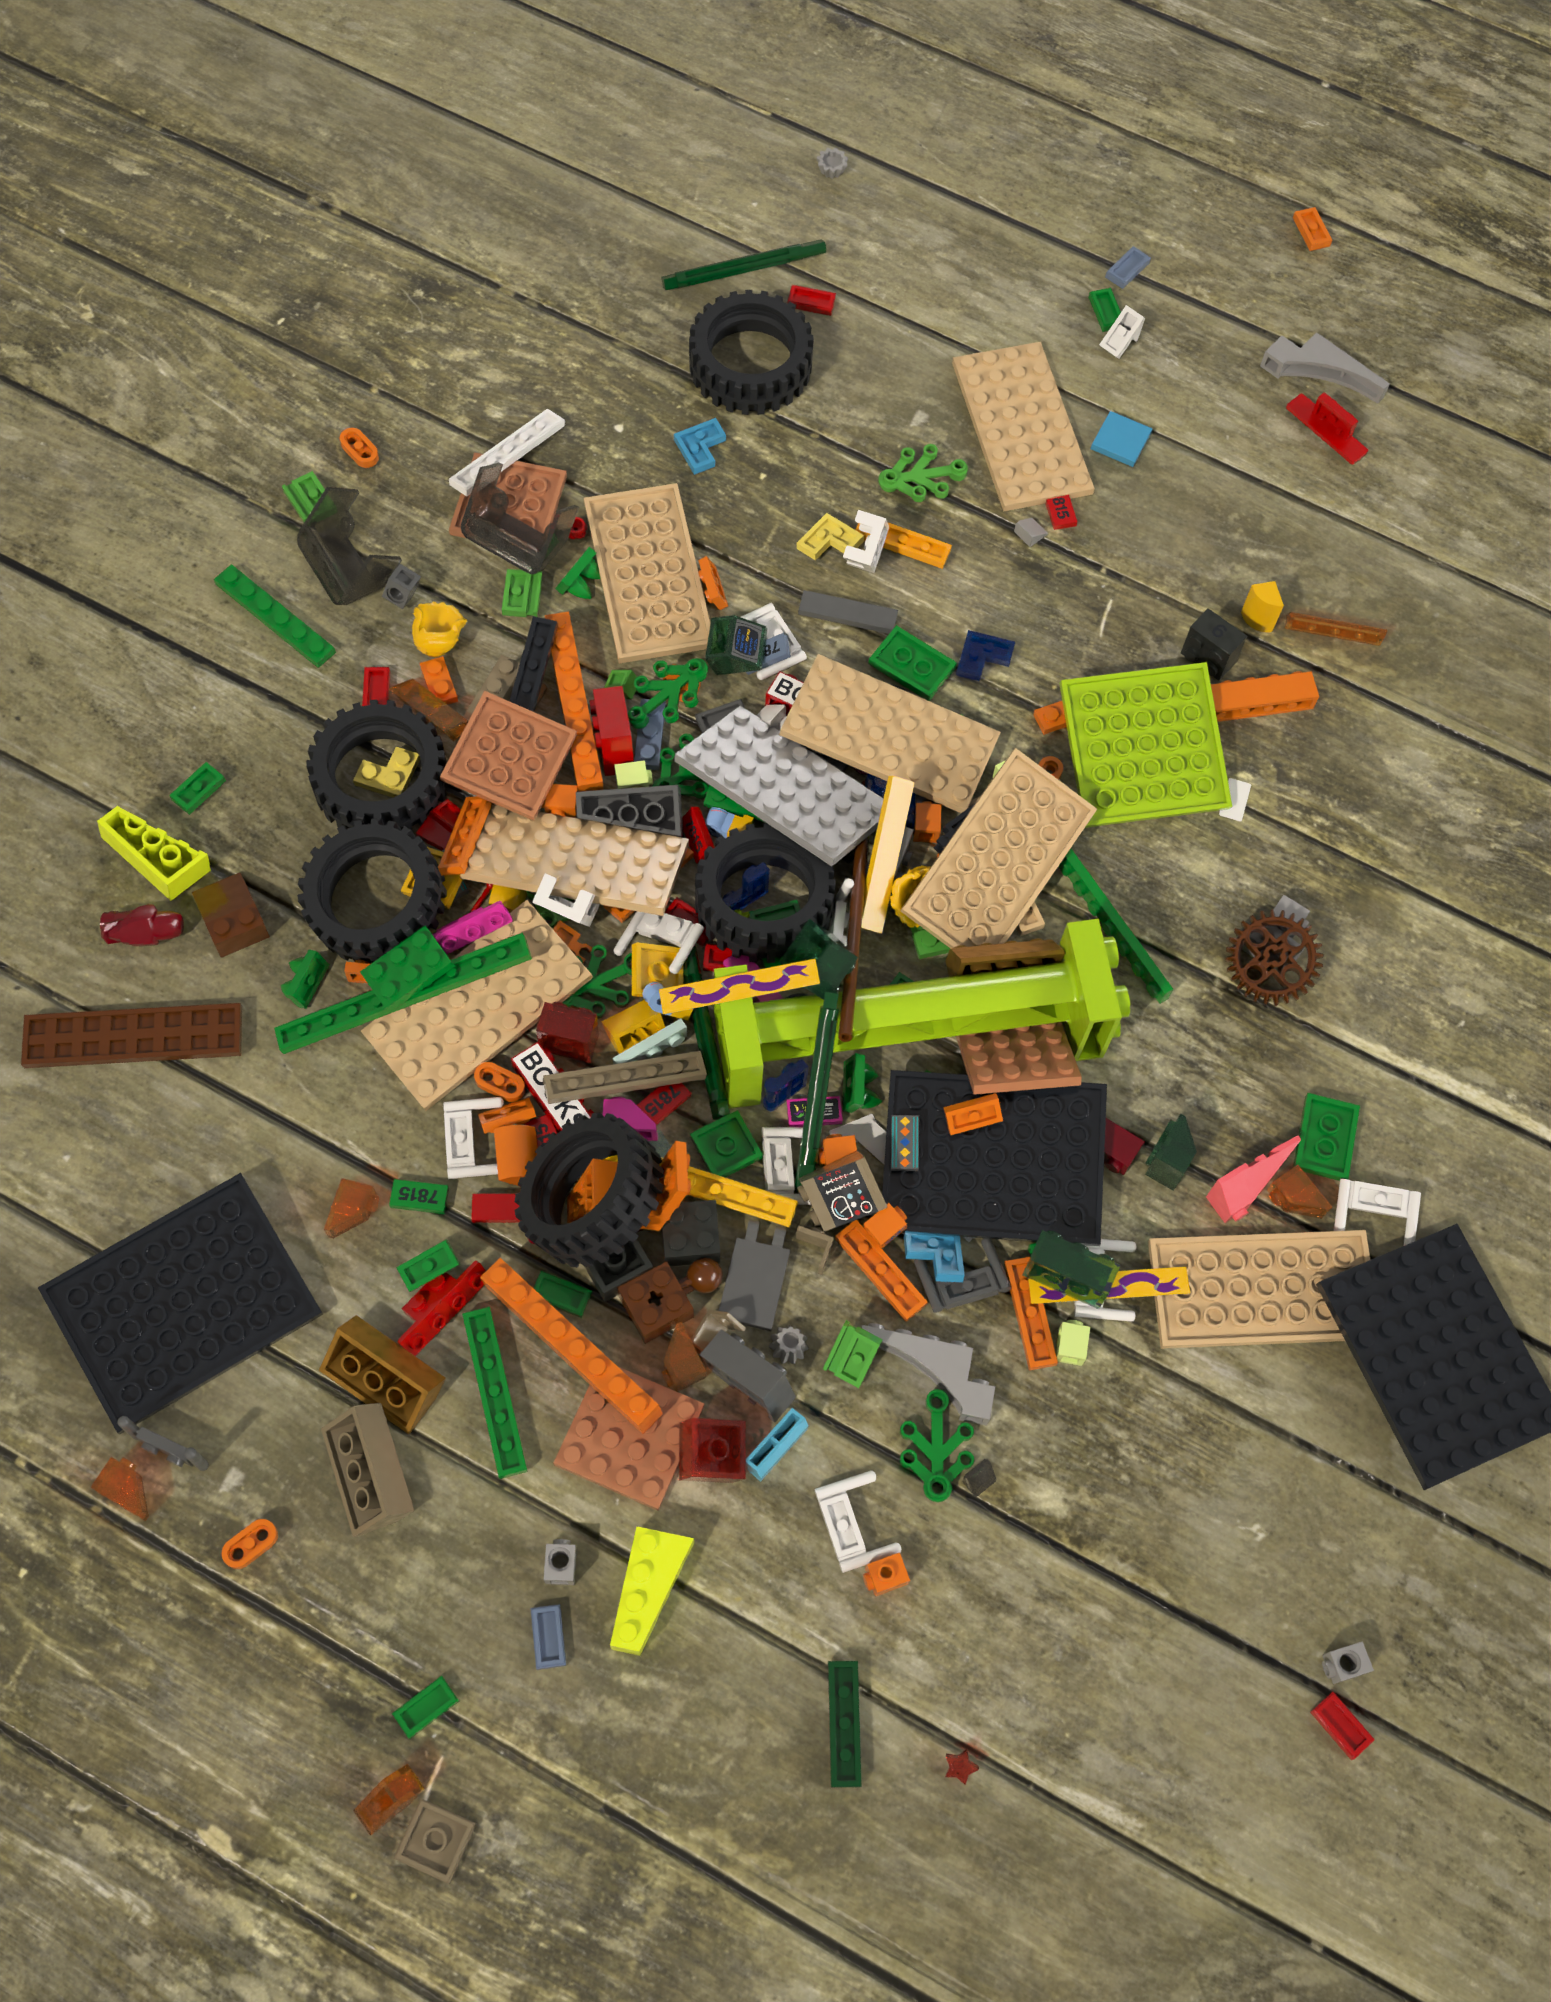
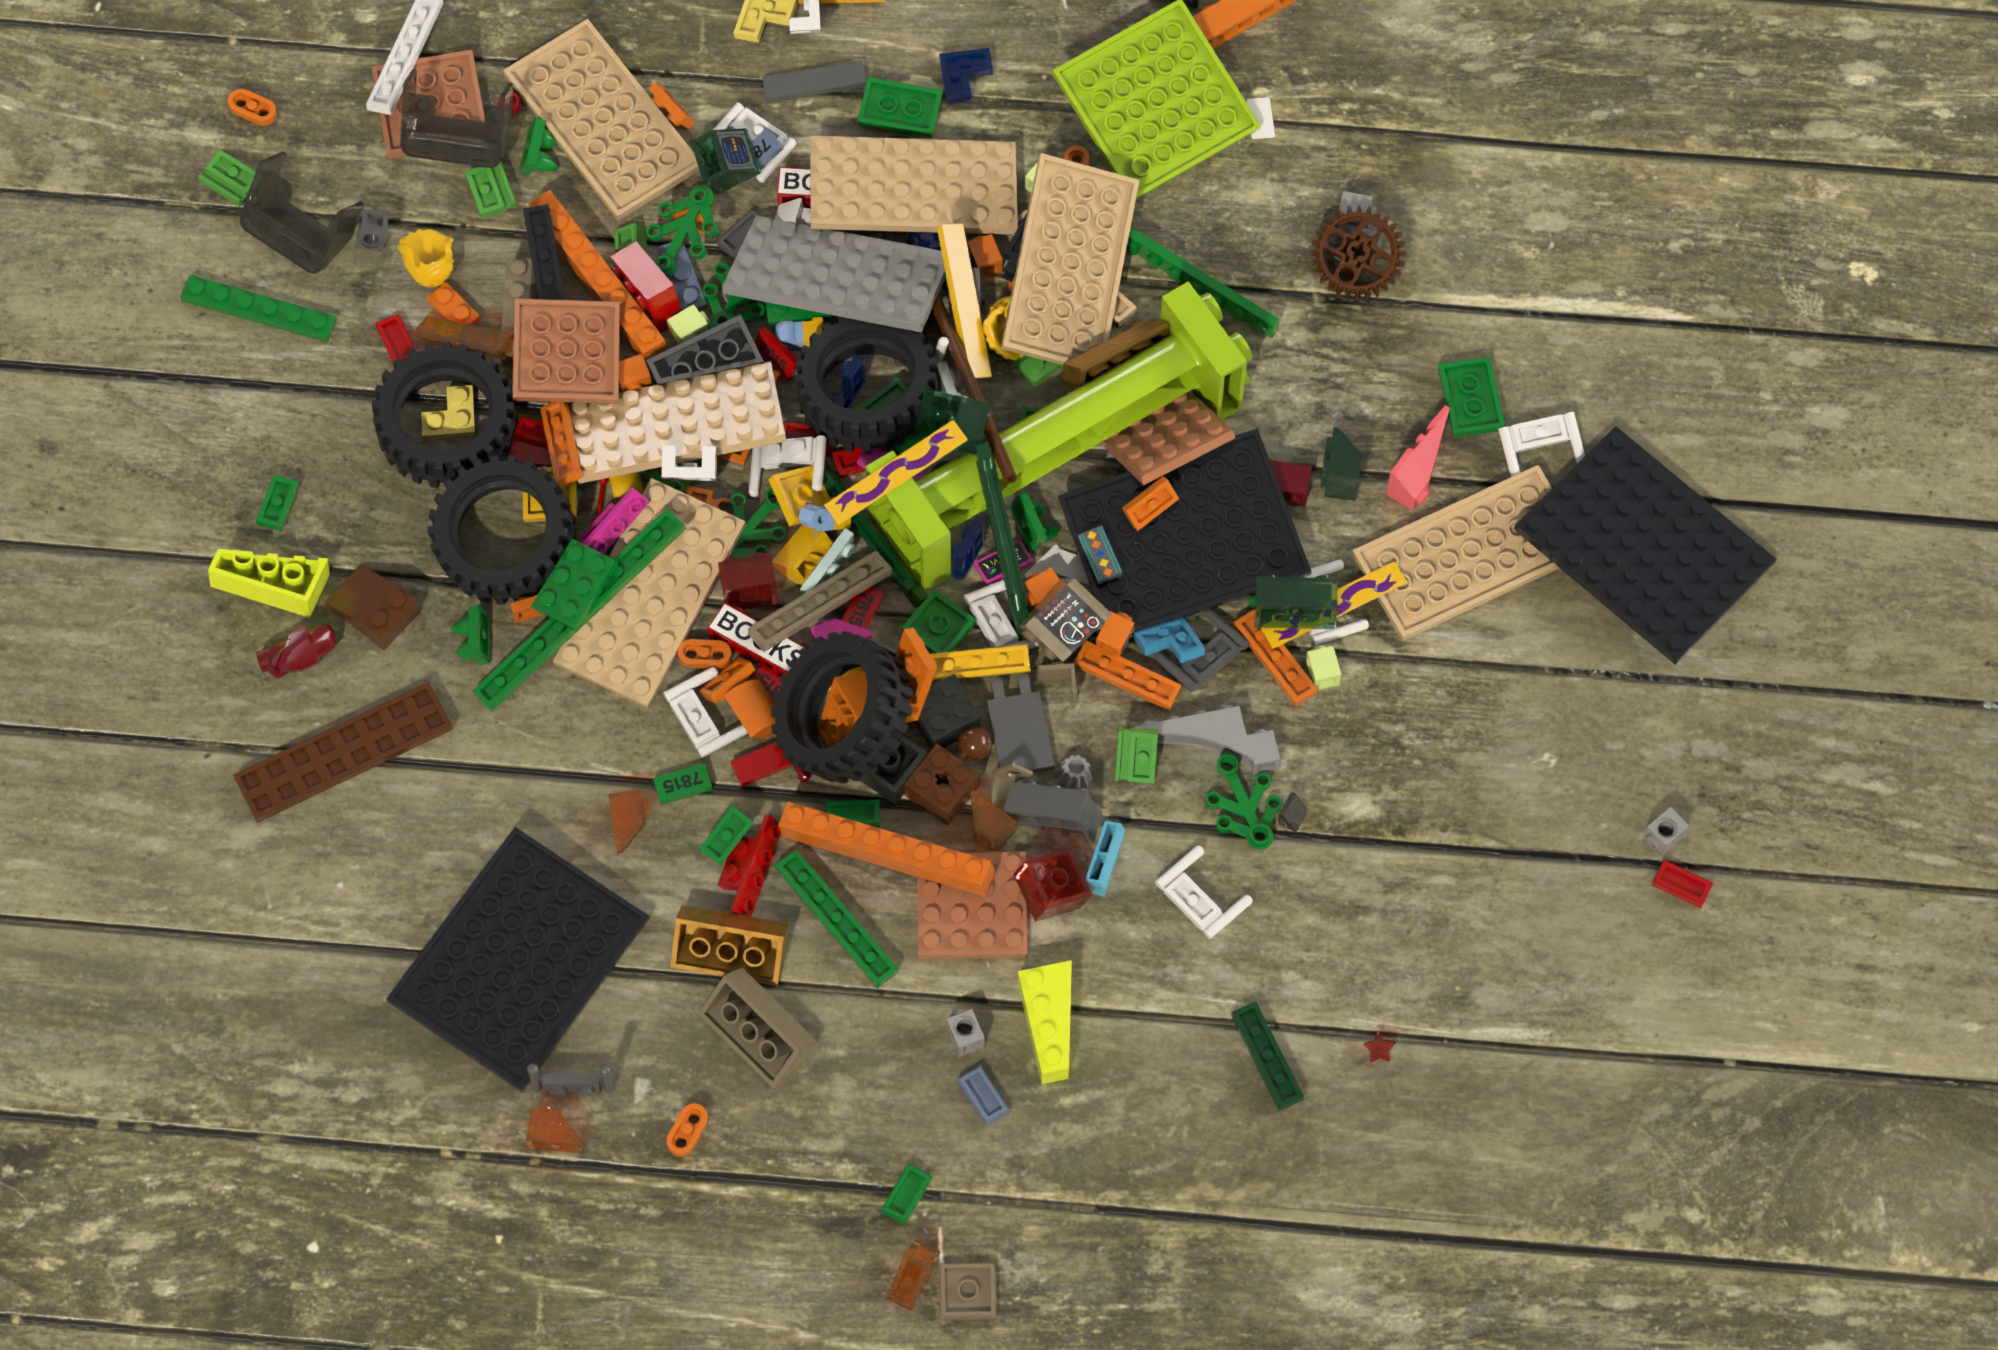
camera: 20 degrees left, 0 degrees up
orange brick [862,1552,910,1597] -> none
orange plate [1033,701,1067,735] -> none
clear orange slope [1267,1165,1333,1219] -> none

